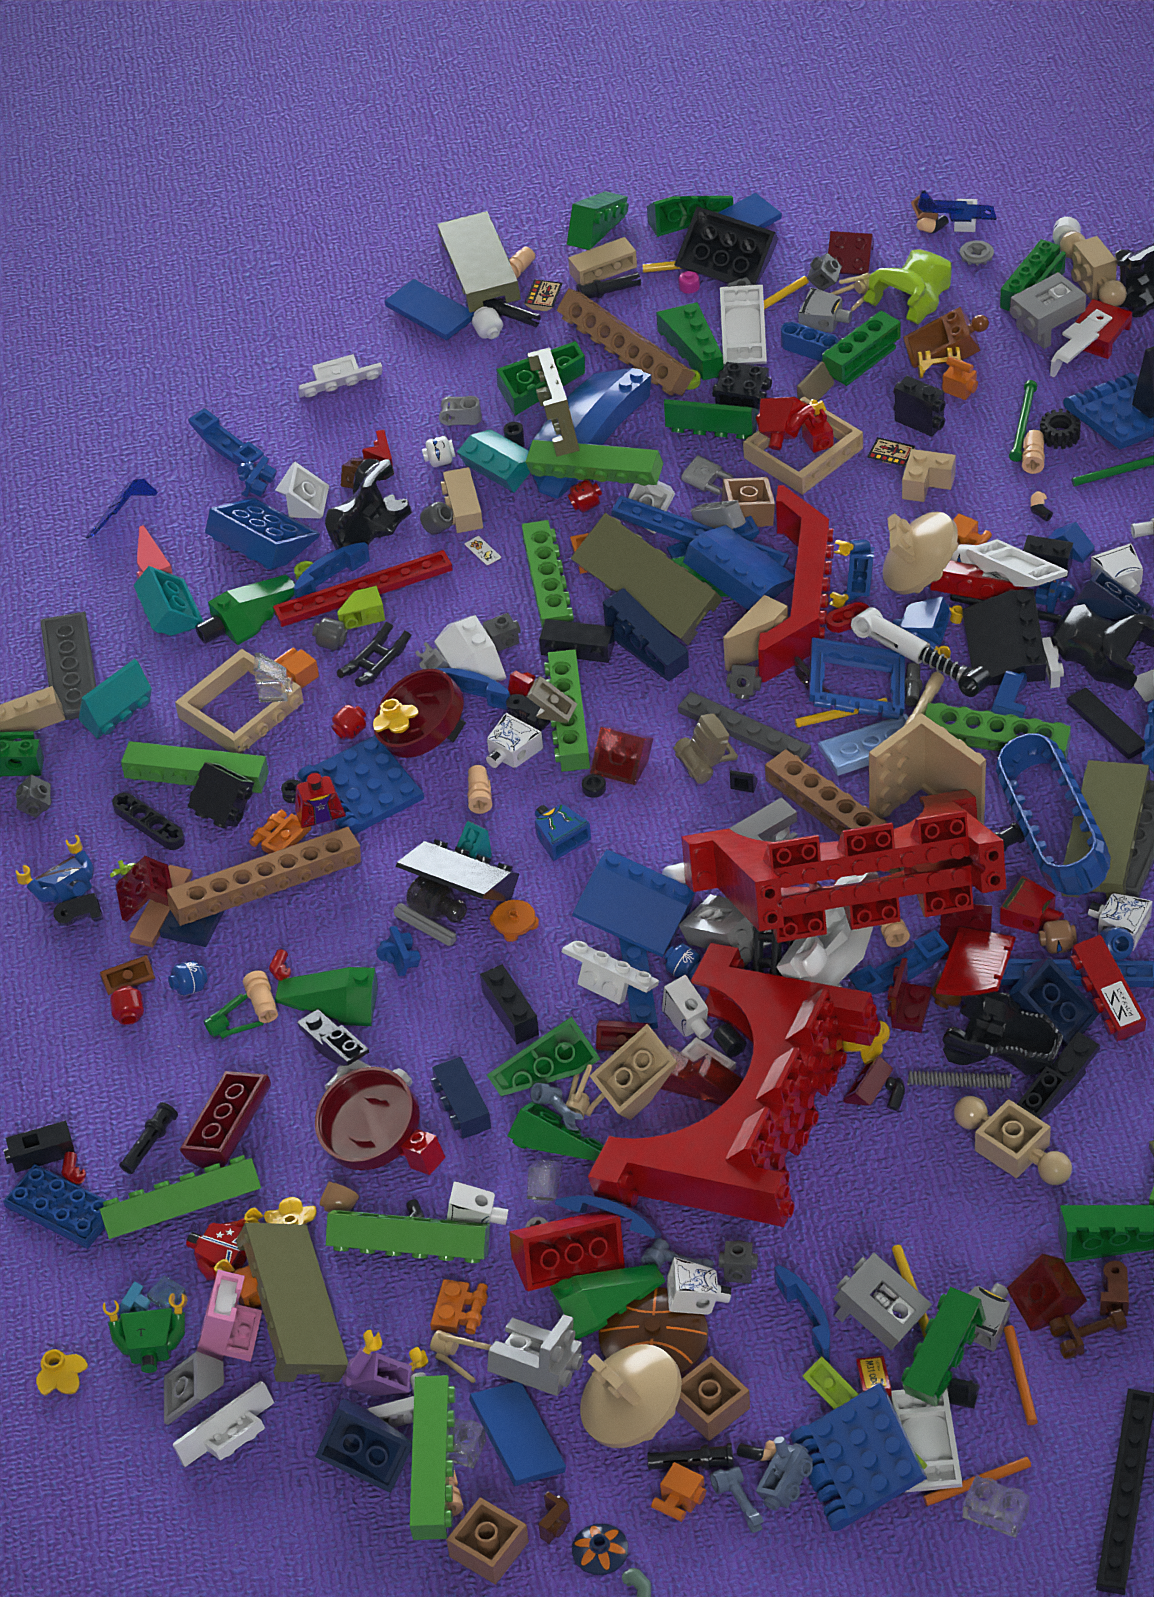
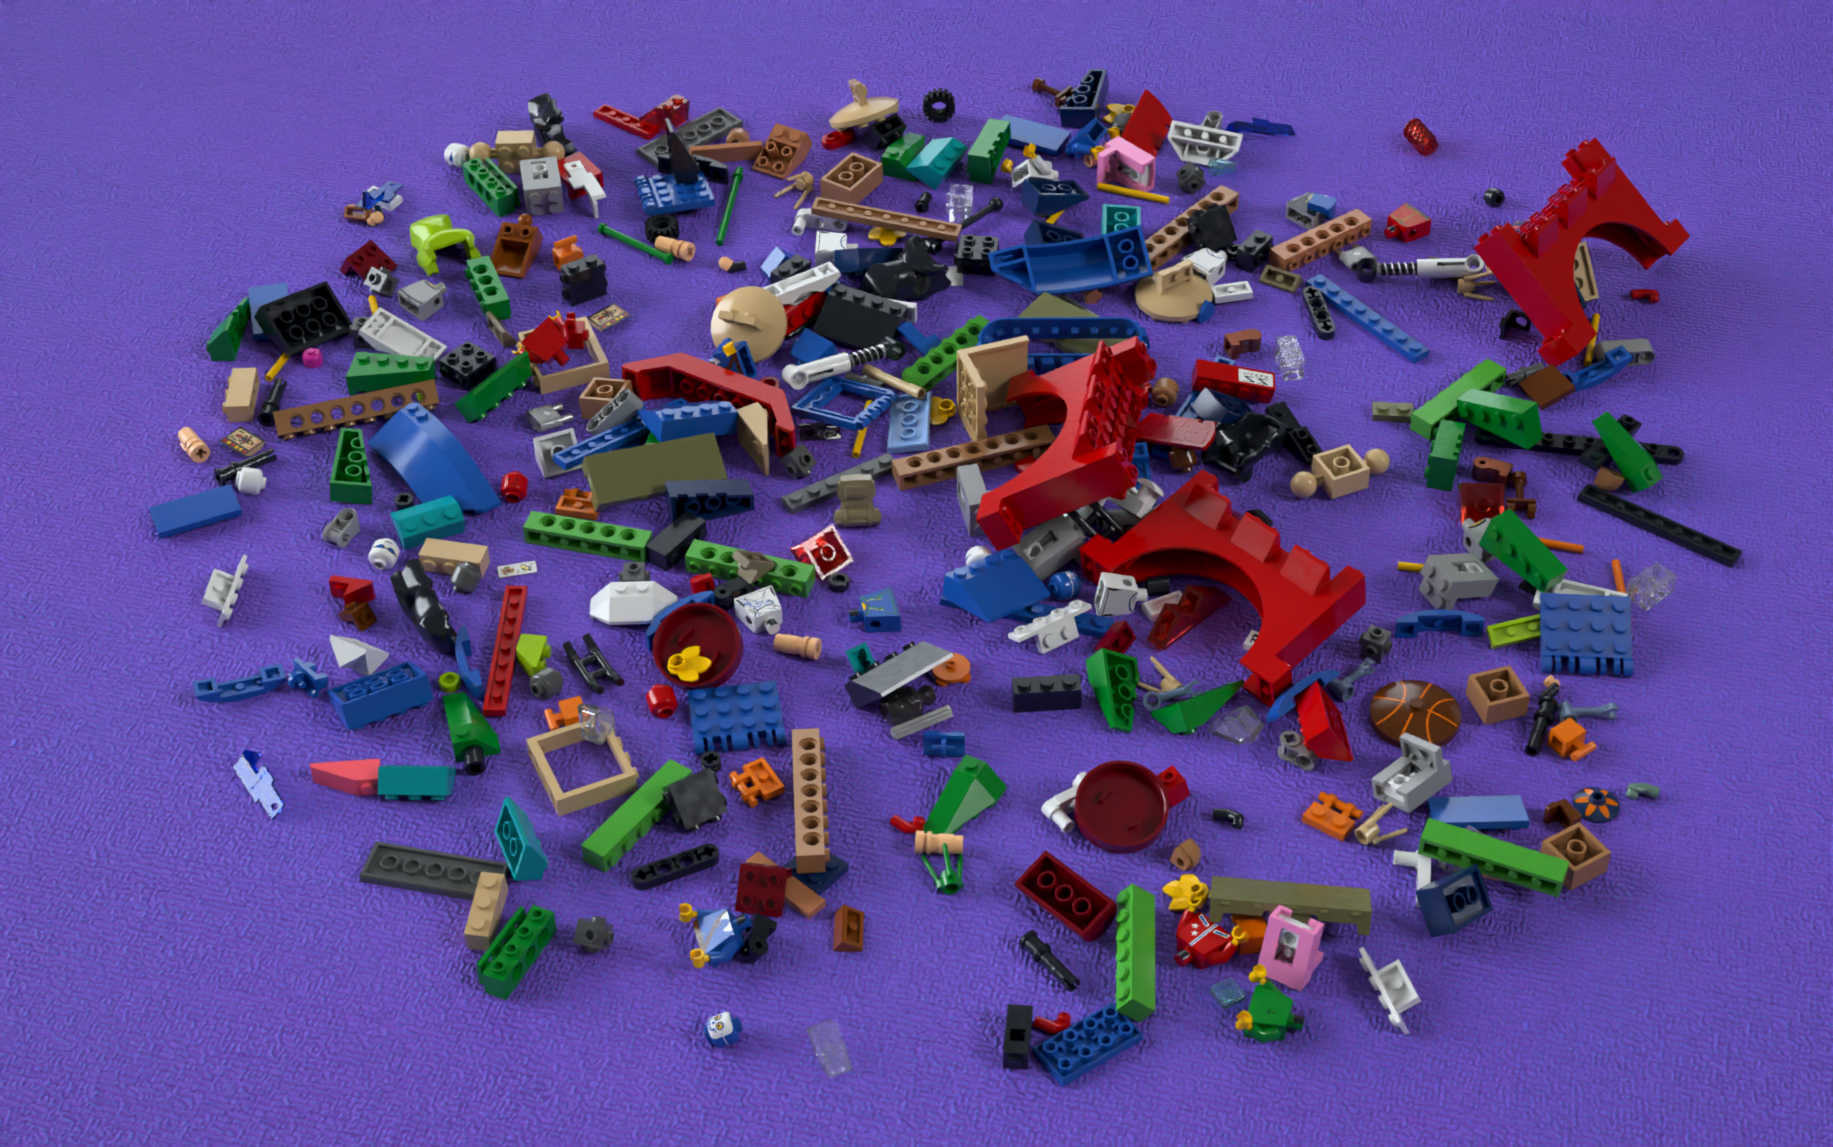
camera: 70 degrees left, 5 degrees down
yellow plate [36,1349,88,1396] -> none
lime plant [110,860,136,878] -> none
red head [110,985,144,1025] -> none
dark azure tile [118,1281,151,1315] -> none
light grey slope [164,1351,225,1425] -> none
blue head [168,960,208,996] -> none
red torso [295,773,346,829] -> none
black slope [297,1010,370,1066] -> none
bright green brick [325,1210,490,1263] -> none
medium lavender torso [343,1330,428,1396] -> none
light grey plate [415,642,449,670] -> none
dark blue brick [430,1056,491,1139] -> none
piece [437,211,521,313] -> none
white torso [447,1181,509,1225] -> none
bright green brick [525,440,663,486] -> none
olive piece [527,348,580,457] -> none
green wedge [549,1264,665,1340] -> none
green wedge [567,191,629,250] -> none
tan bracket [580,1344,682,1448] -> none
tan slope [590,1024,678,1120] -> none
white torso [667,1257,732,1315] -> none
black slope [730,770,758,793] -> none
sand blue brick [756,1436,813,1511] -> none
blue beam [781,322,839,362] -> none
tan plant [831,273,871,311] -> none
tile [856,1356,892,1396] -> none
dark red bracket [887,958,932,1033] -> none
tan brick [902,449,956,502] -> none
light grey piece [907,1070,1012,1089] -> none
yellow piece [917,347,962,378] -> none
light grey gear [960,241,994,266] -> none
black tile [1067,687,1146,760] -> none
white torso [1088,893,1153,951] -> none
blue head [1099,927,1134,960] -> none

